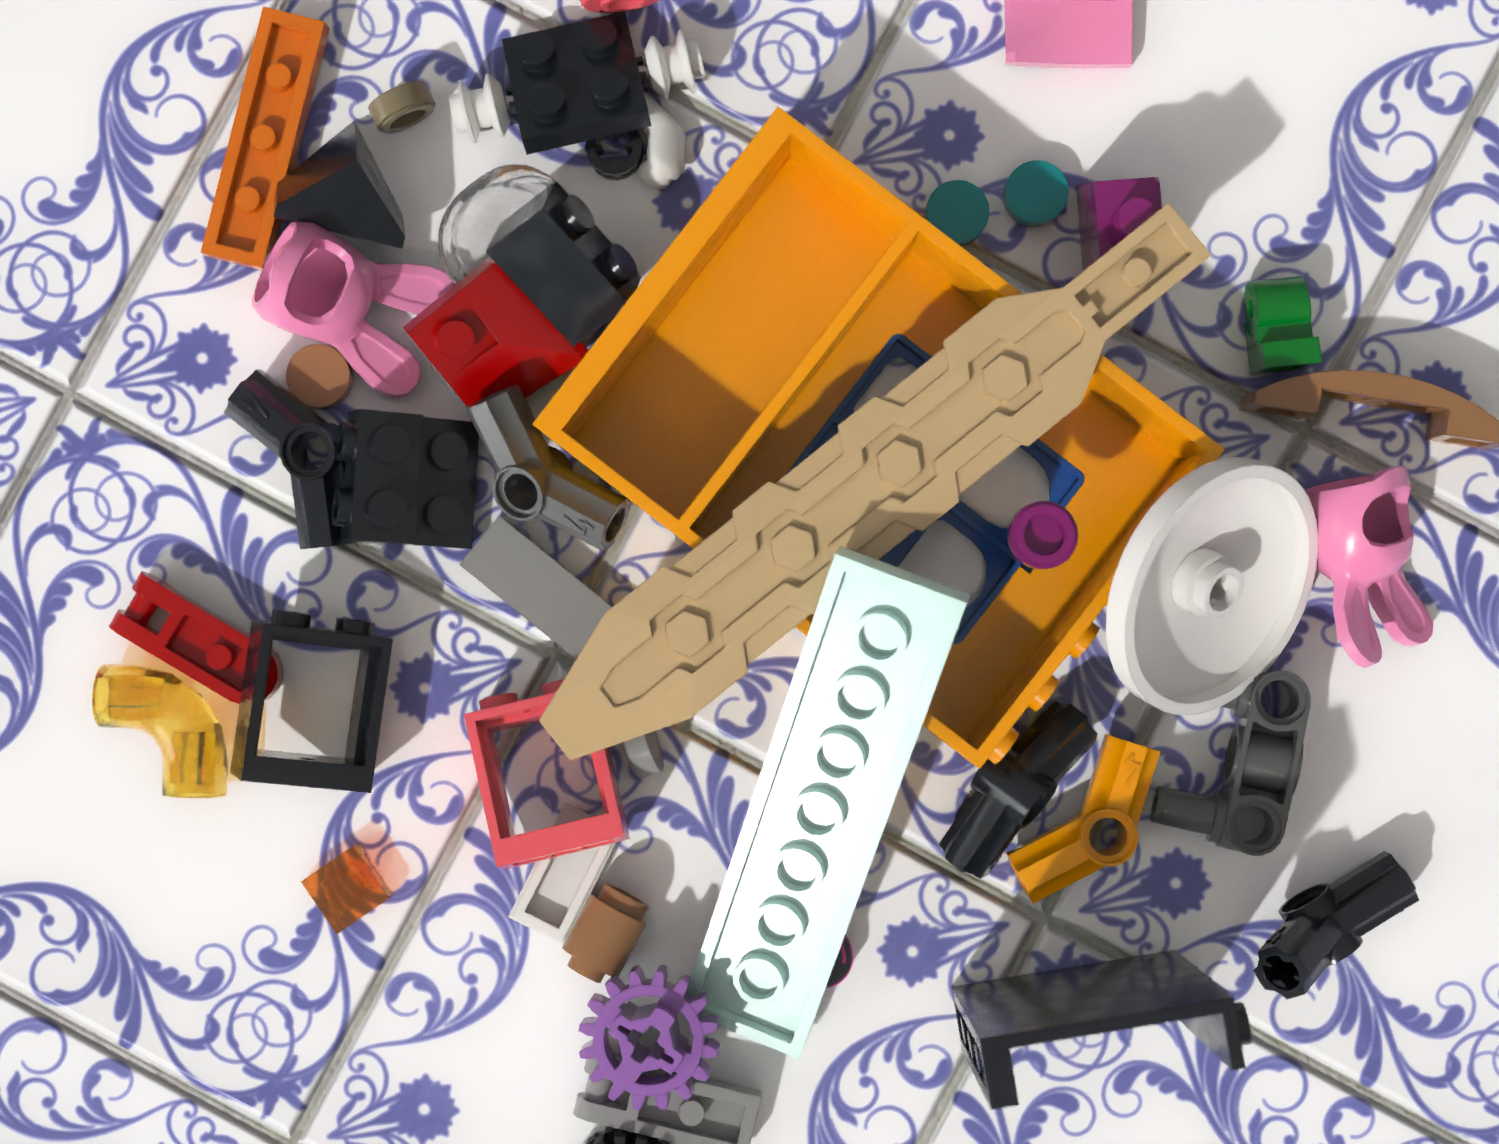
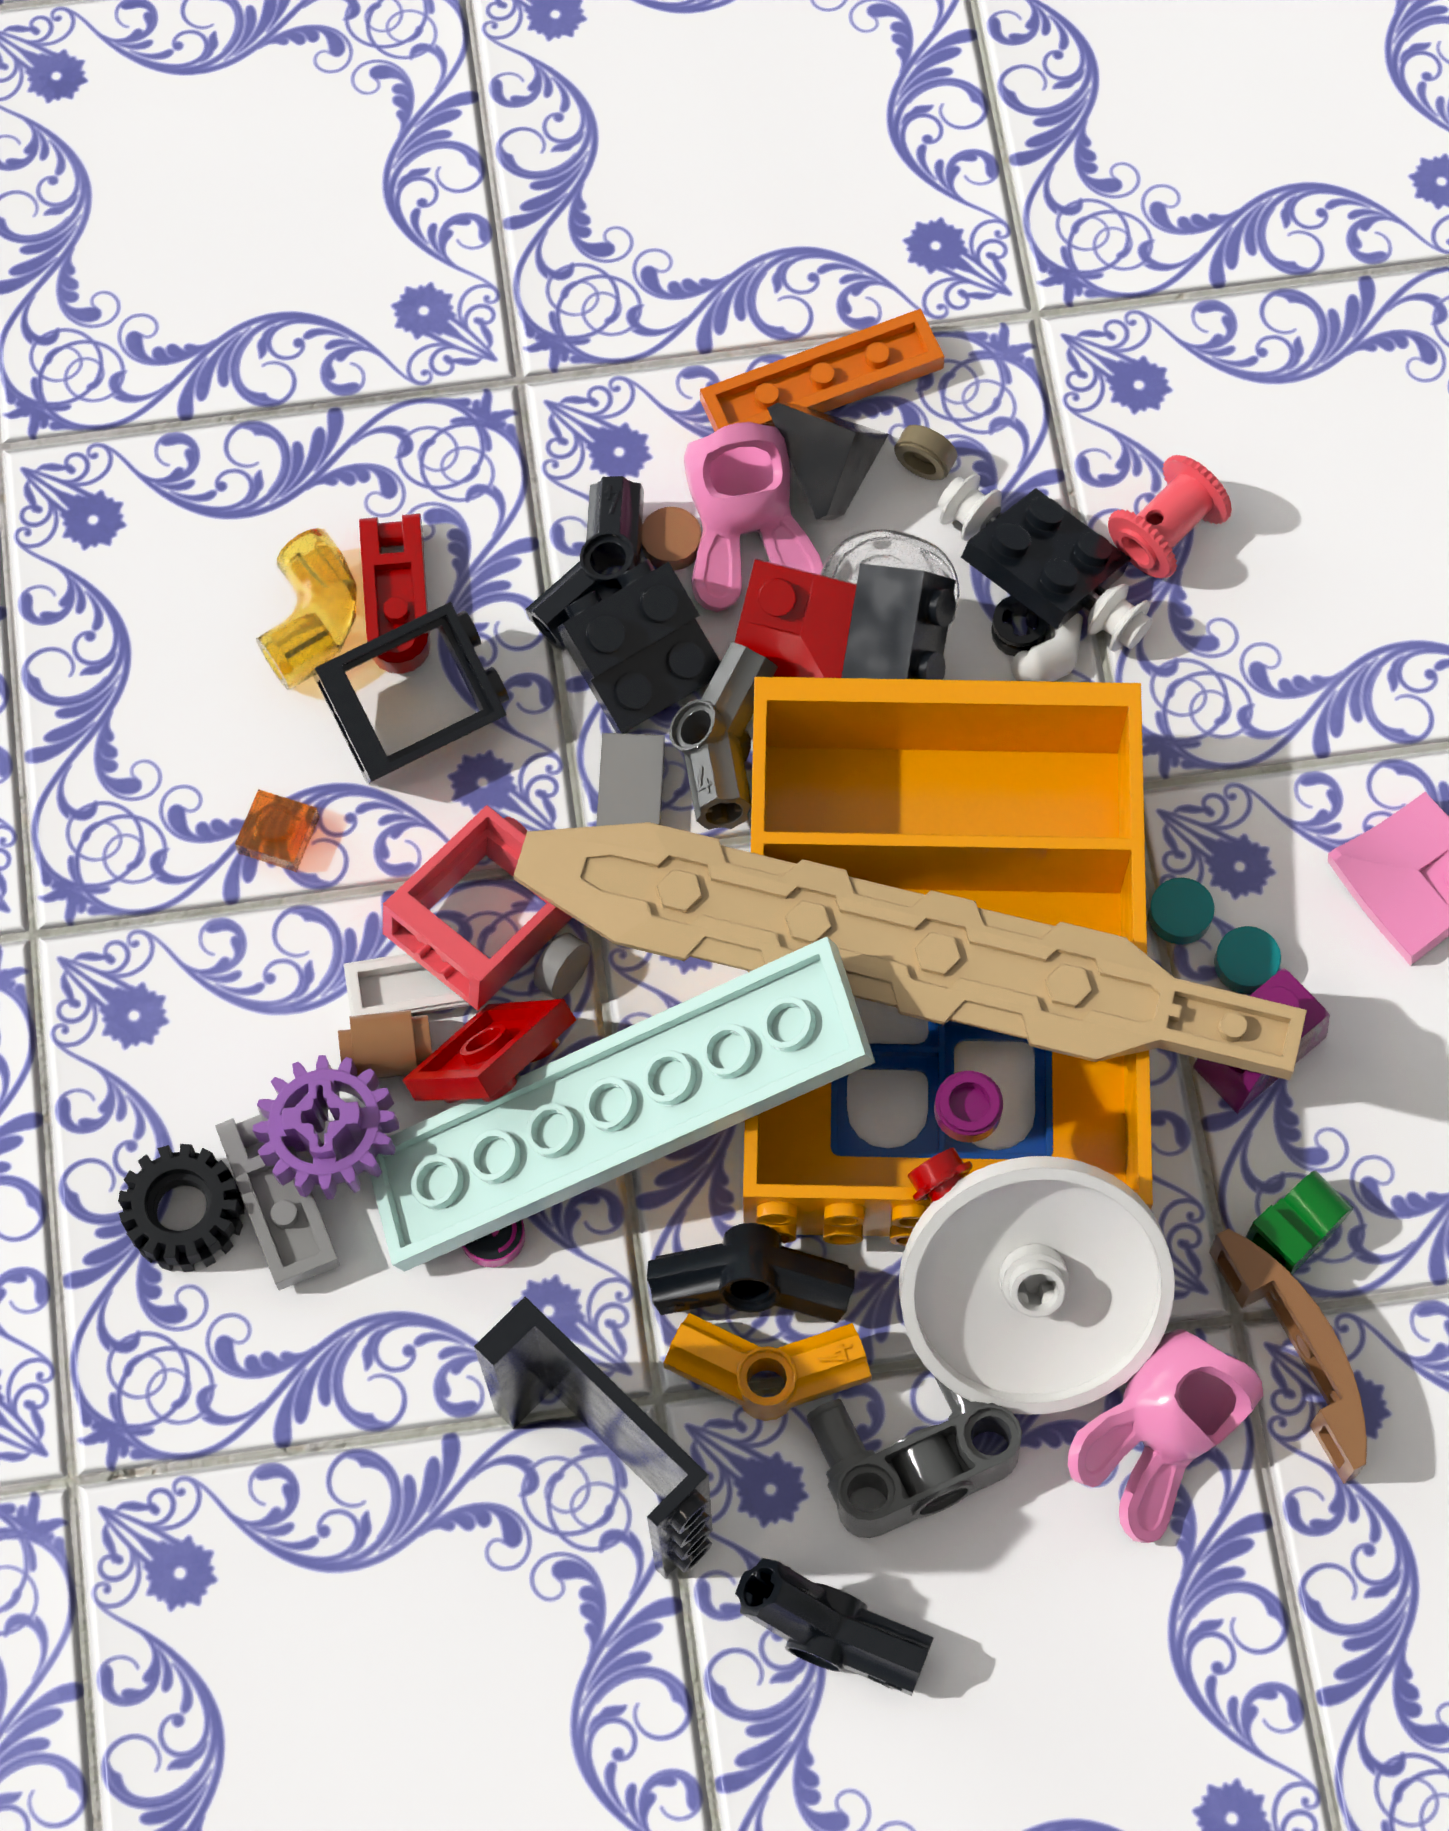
camera: 55 degrees right, 20 degrees down
none -> red plate [403,999,576,1103]
none -> red plate [908,1147,973,1202]

